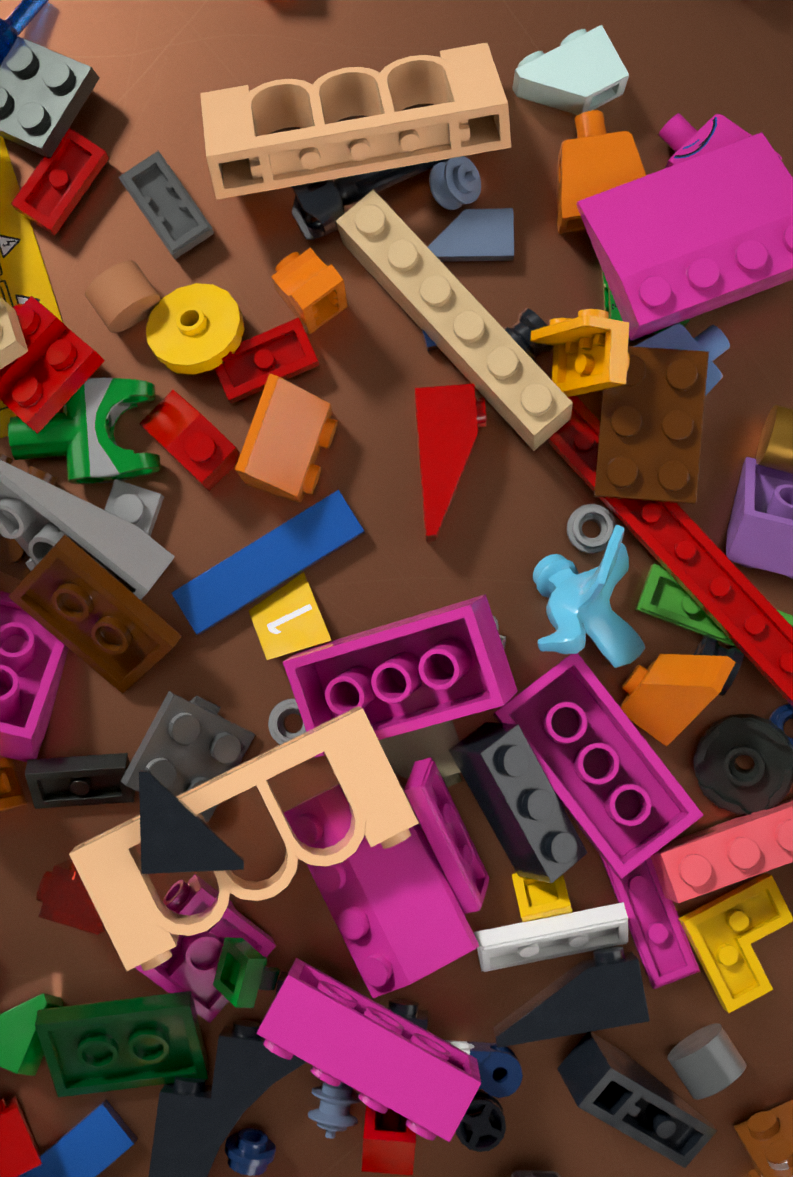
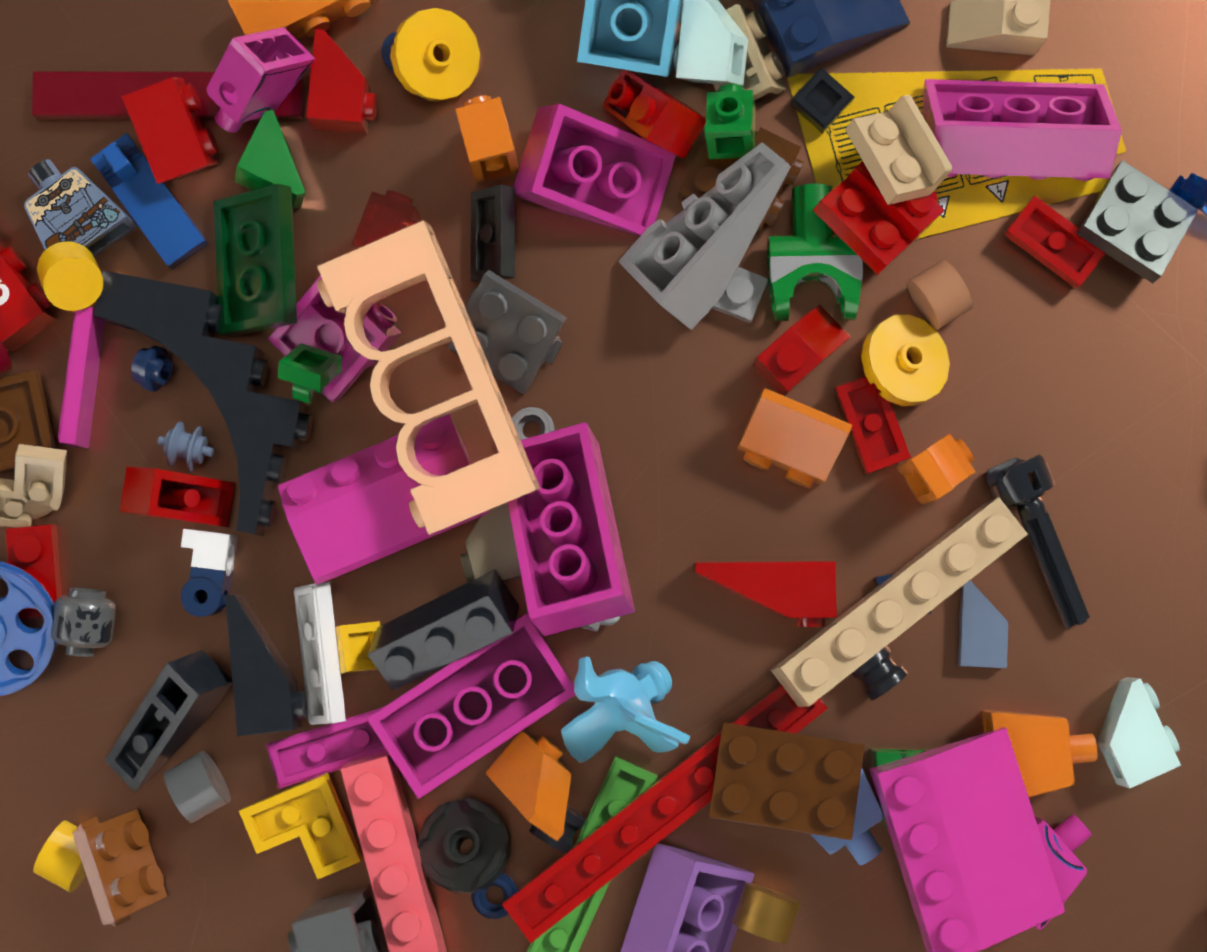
camera: 90 degrees right, 0 degrees up
reddish brown plate [8,535,182,694] -> none
dark grey plate [119,150,214,260] -> none
black tile [139,770,244,874] -> none
blue tile [171,490,365,635] -> none
light nougat fence [200,43,511,200] -> none
yellow sticker [248,572,332,660] -> none
dark pink brick [256,958,481,1142] -> none
dark pink tile [404,758,490,914] -> none
sand blue wheel [429,156,481,210] -> none
black wheel [456,1090,506,1152] -> none
light orange bracket [531,309,630,397] -> none
light grey plate [567,504,616,554] -> none

